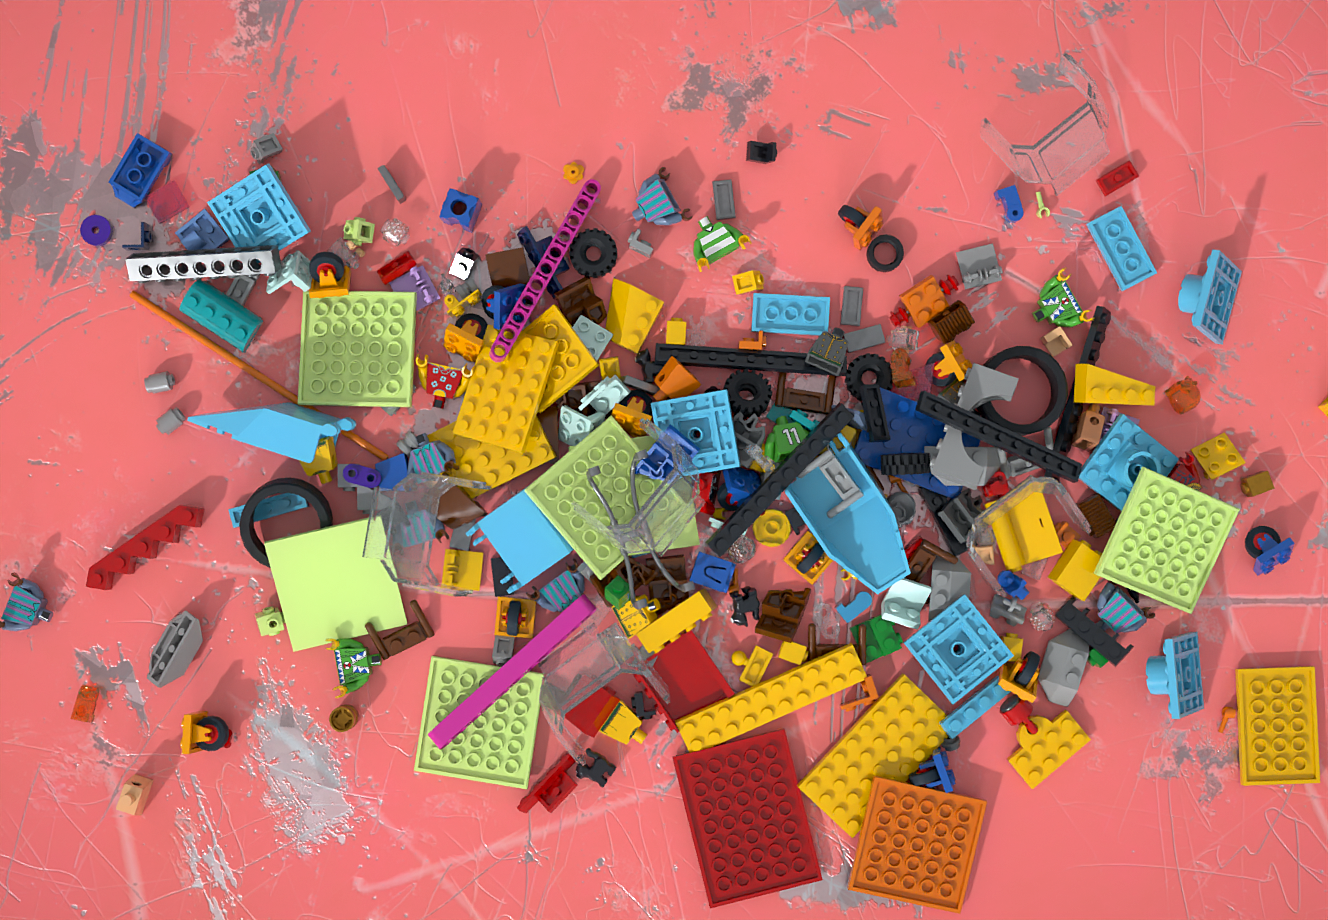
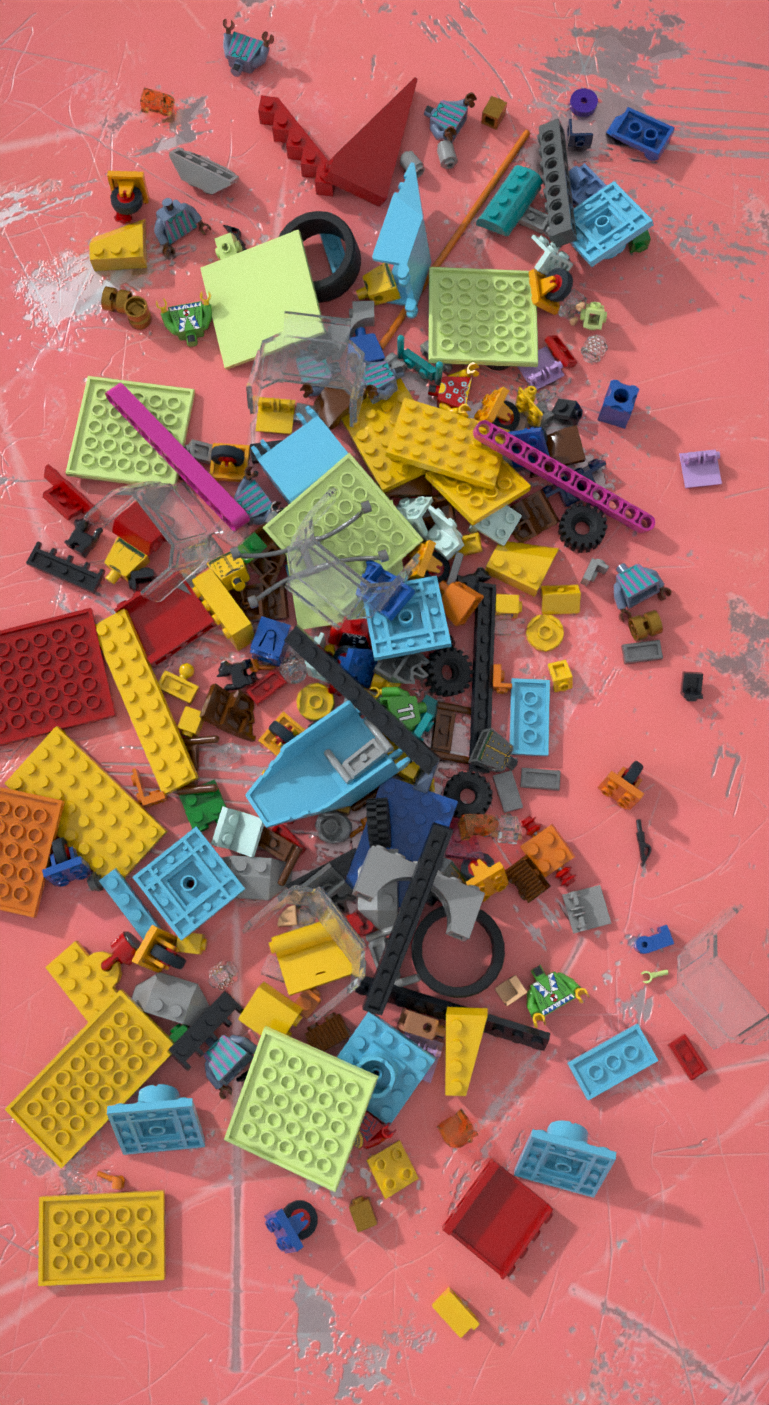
camera: 90 degrees right, 10 degrees down
light nougat torso [116,774,153,815] -> none
clear pink piece [145,181,190,224] -> none
light grey bracket [250,133,283,164] -> none
dark purple plate [343,464,382,488] -> none
reddish brown plate [365,600,435,660] -> none
flat silver tile [377,165,406,204] -> none
light orange plant [563,162,584,184] -> none
torso [693,216,752,272] -> none
clear plate [744,444,775,474] -> none
dark azure leg [834,591,872,623] -> none
black plate [859,384,891,443] -> none
black tyre [866,234,904,272] -> none
light grey hips [990,594,1027,627] -> none
blue hips [996,570,1029,600] -> none
none -> yellow plate [5,989,174,1169]
none -> black hinge [26,541,105,594]
none -> yellow wedge [89,219,147,271]
none -> pearl gold wheel [101,286,133,314]
none -> sand blue torso [154,198,211,258]
none -> black hand [223,225,247,251]
none -> red plate [246,668,288,707]
none -> red slope [323,77,418,207]
none -> teal plate [397,335,443,385]
none -> torso [424,92,477,143]
none -> red panel [442,1158,553,1280]
none -> pearl gold brick [481,96,507,130]
none -> yellow tile [526,614,564,652]
none -> yellow panel [540,585,581,614]
none -> pearl gold wheel [628,610,663,641]
none -> black hand [636,819,652,867]
none -> lavender hinge [679,449,722,488]

